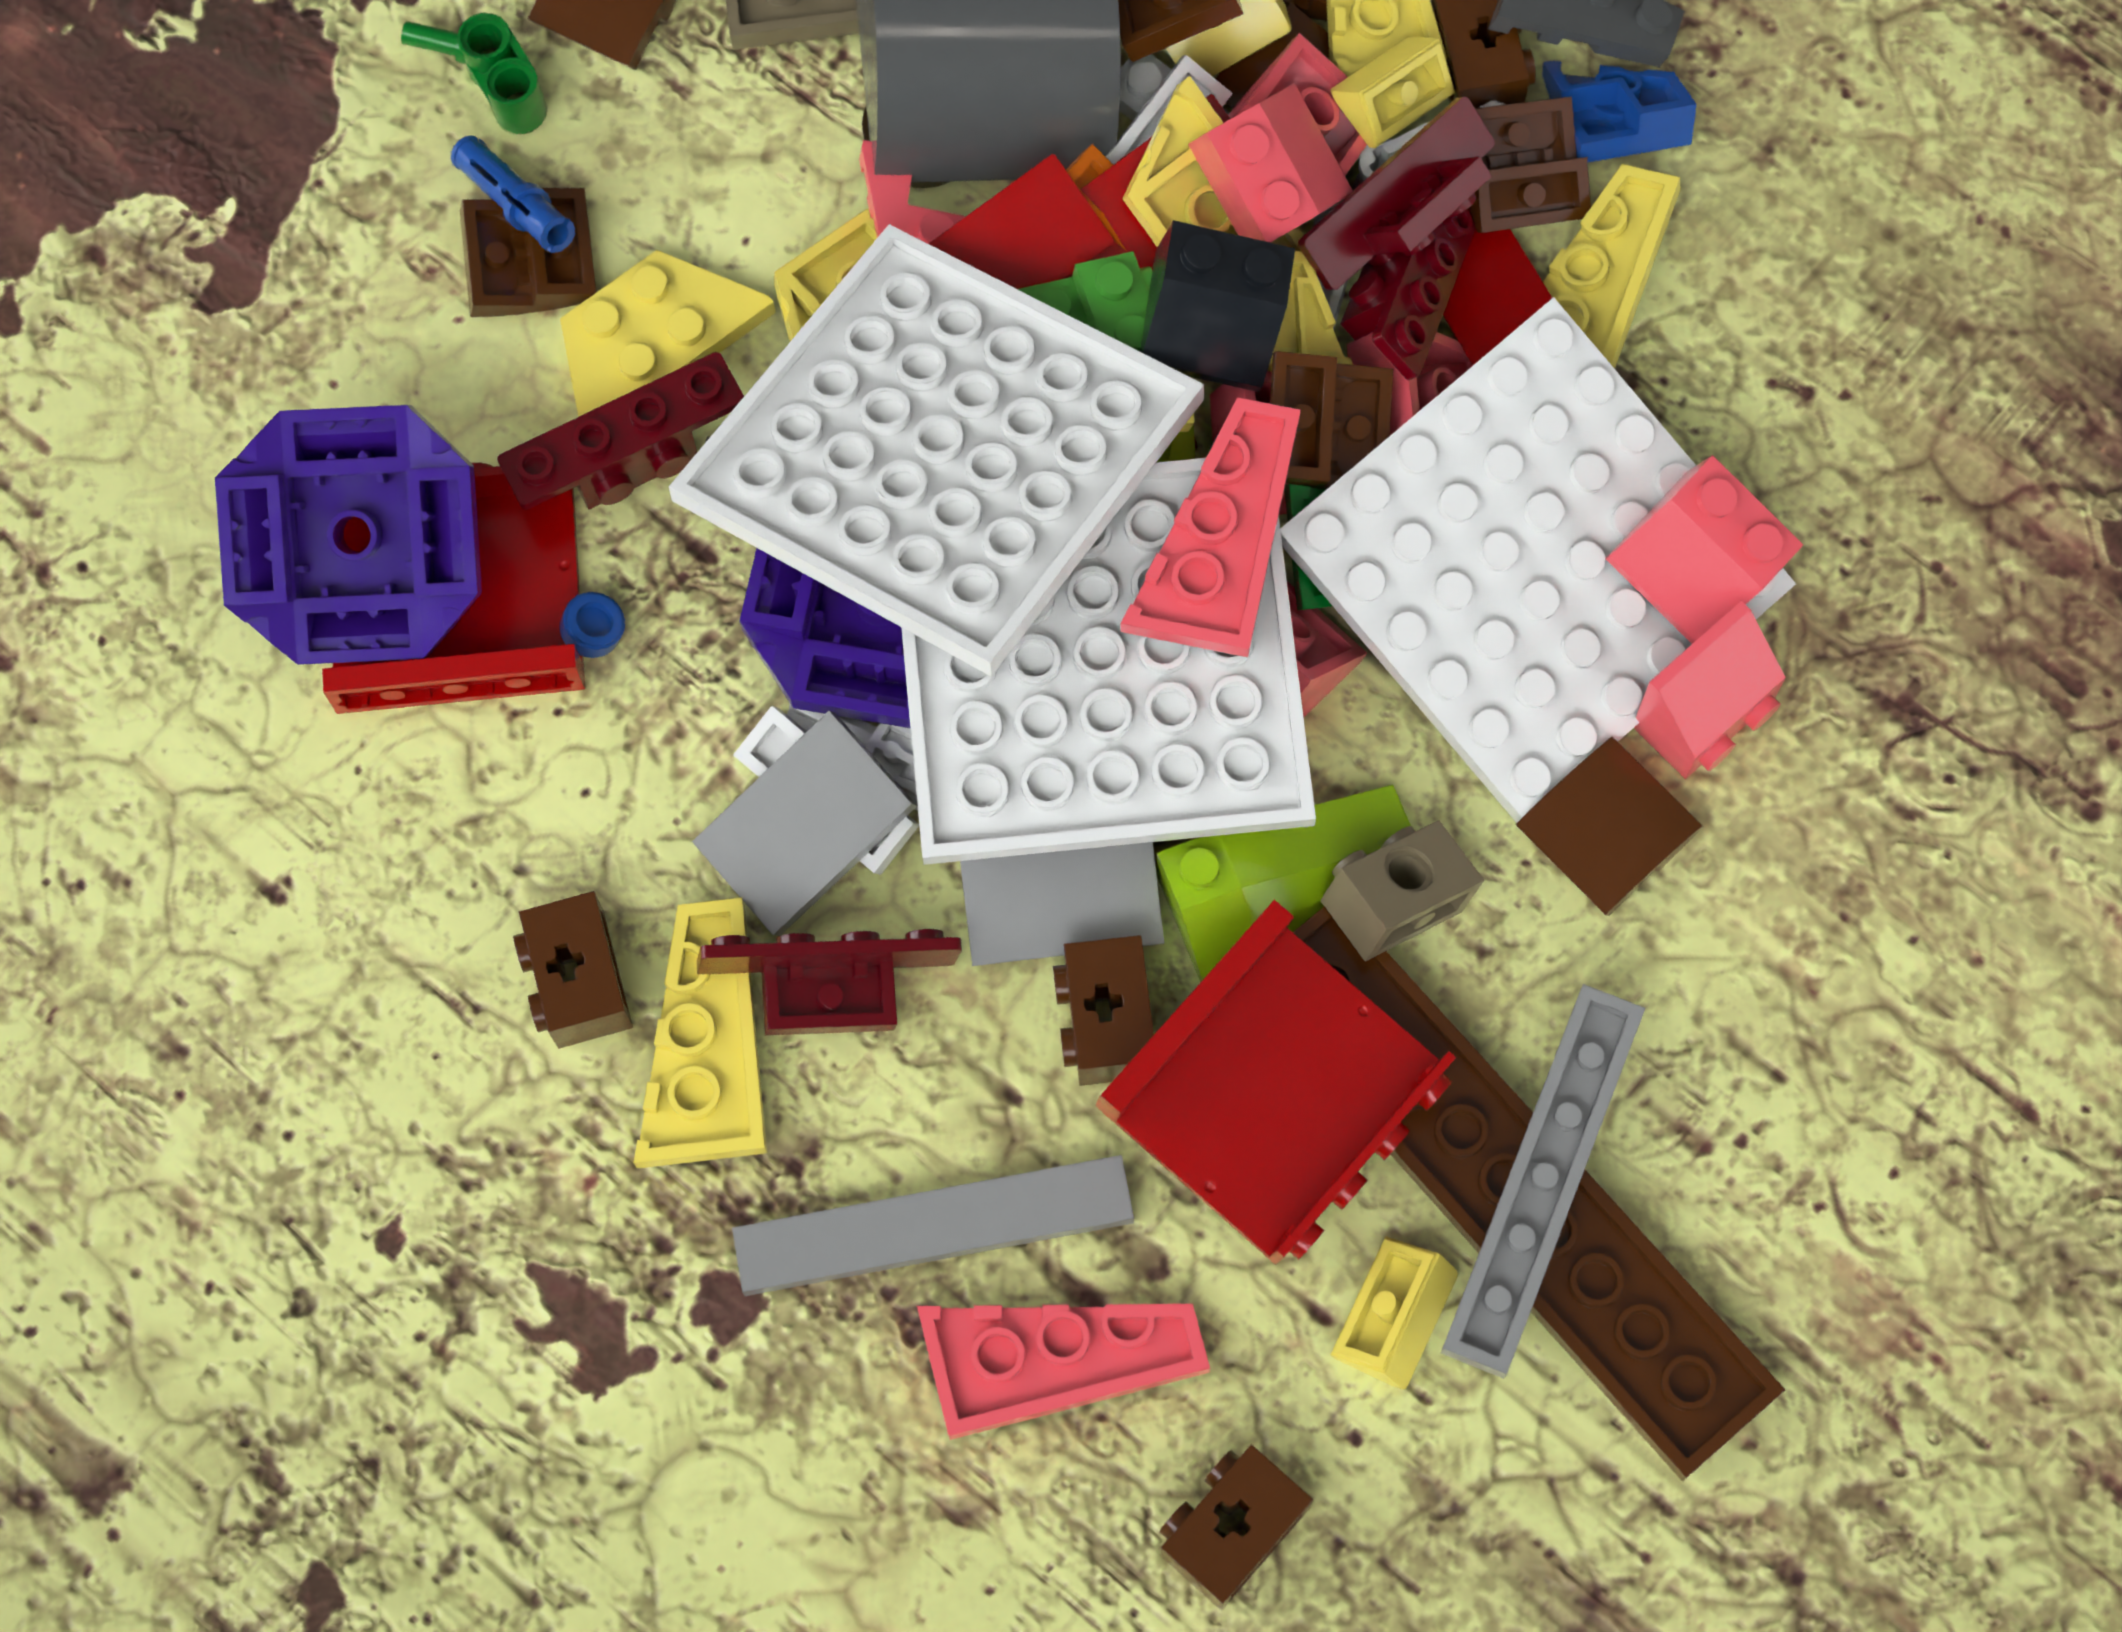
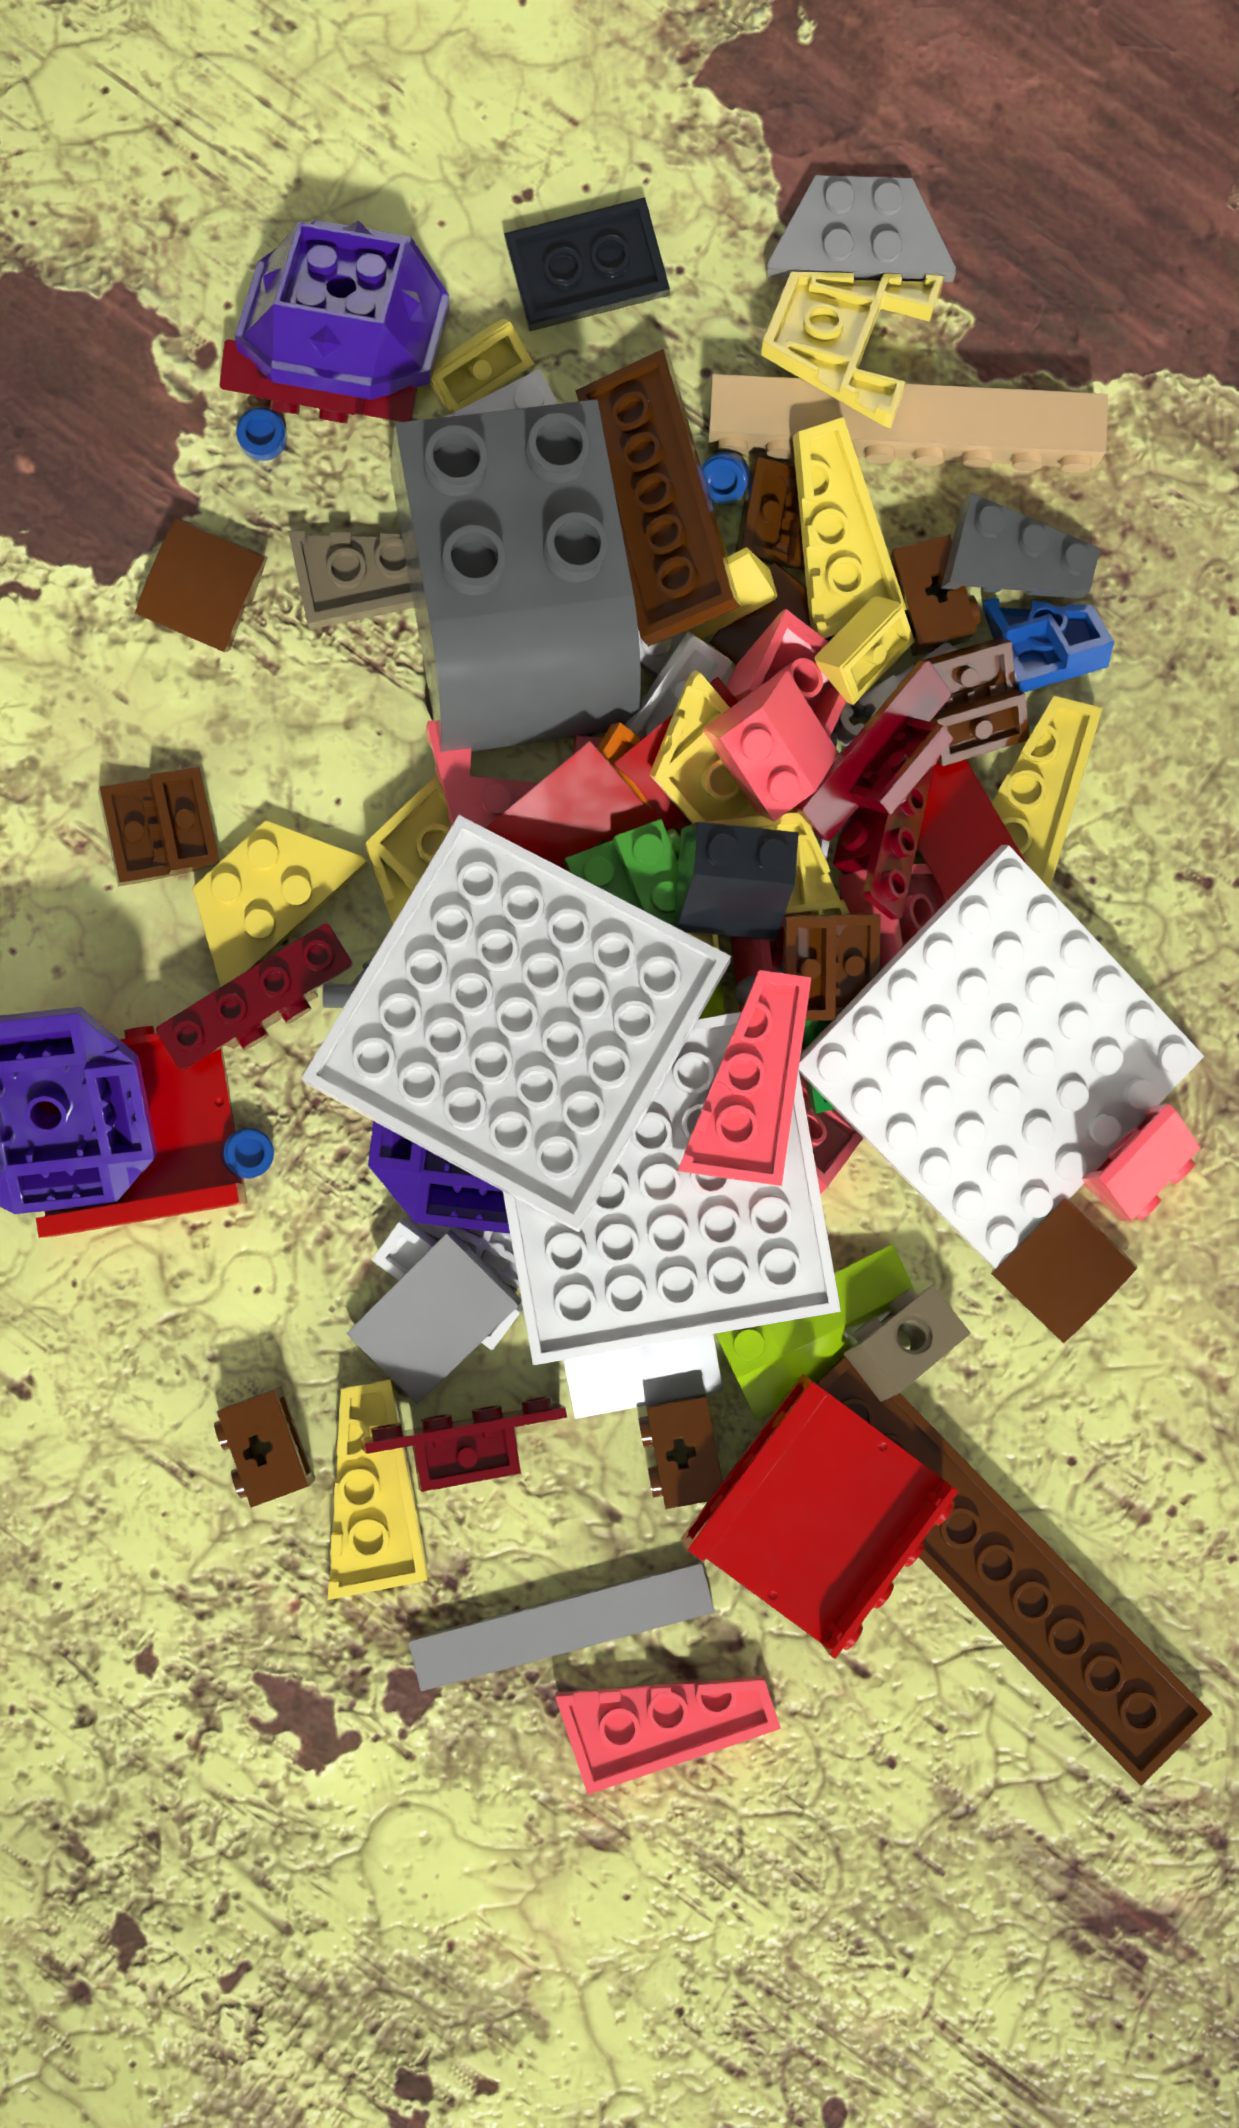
camera: 10 degrees left, 15 degrees up
green beam [401,13,547,134] -> none
blue pin [451,135,575,253] -> none
reddish brown brick [1159,1444,1314,1611] -> none
light yellow slope [1330,1236,1458,1390] -> none
light grey plate [1441,984,1645,1379] -> none
coral slope [1606,455,1803,644] -> none

